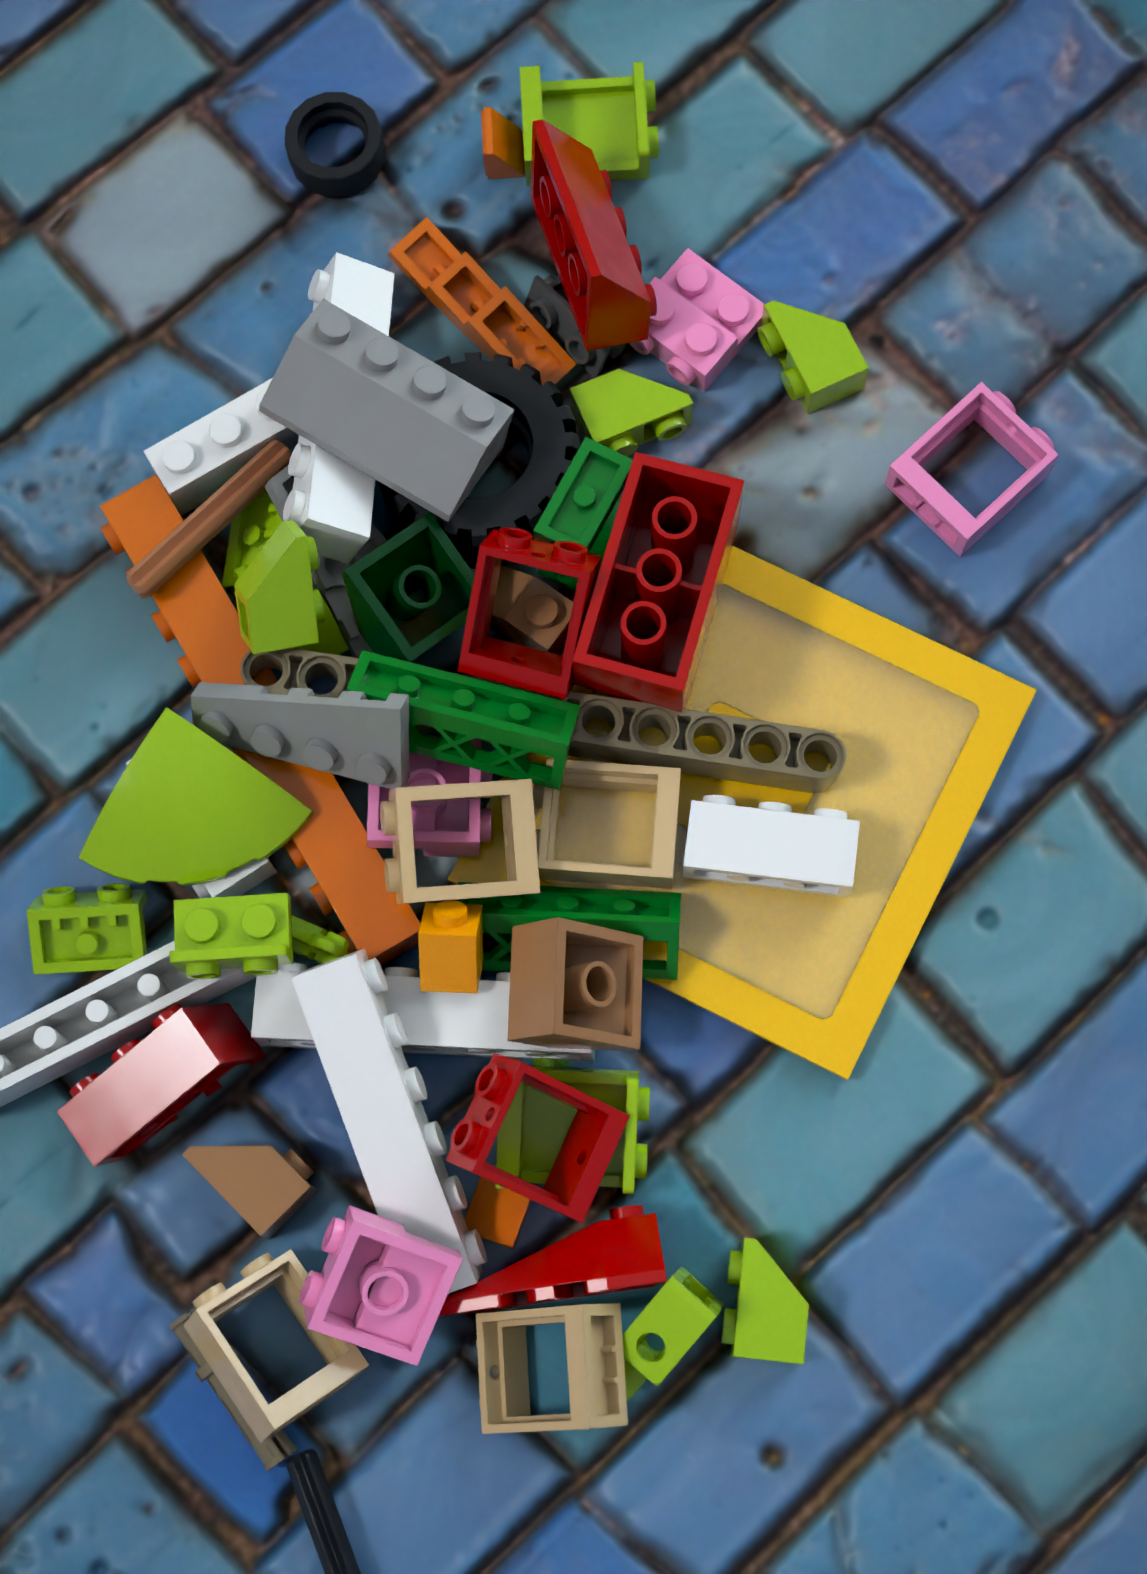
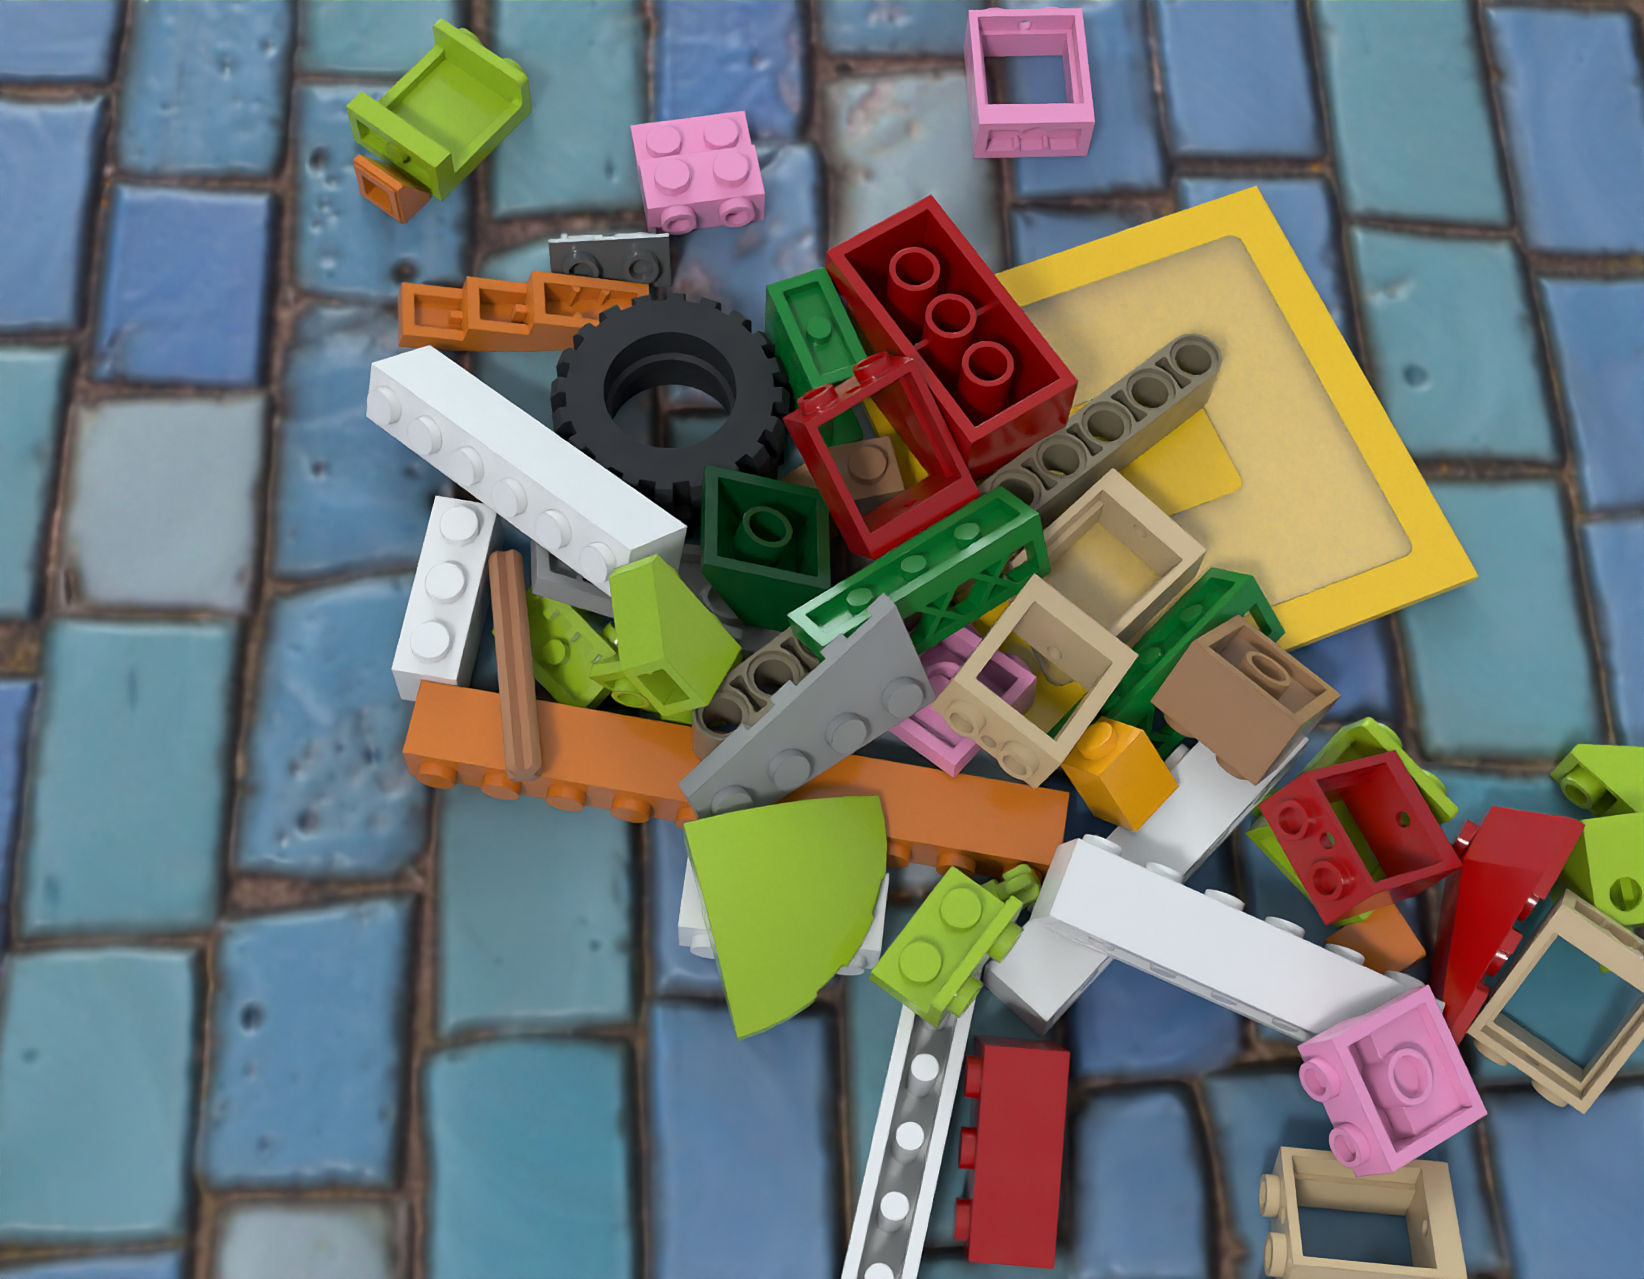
camera: 60 degrees left, 10 degrees down
lime bracket [26,883,148,975] -> none
medium nougat slope [182,1146,318,1239] -> none
light grey slope [259,299,514,522] -> none
black tyre [285,92,385,197] -> none
red slope [530,119,657,351] -> none
lime slope [569,369,693,457] -> none
white brick [682,795,860,898] -> none
lime slope [758,300,869,414] -> none

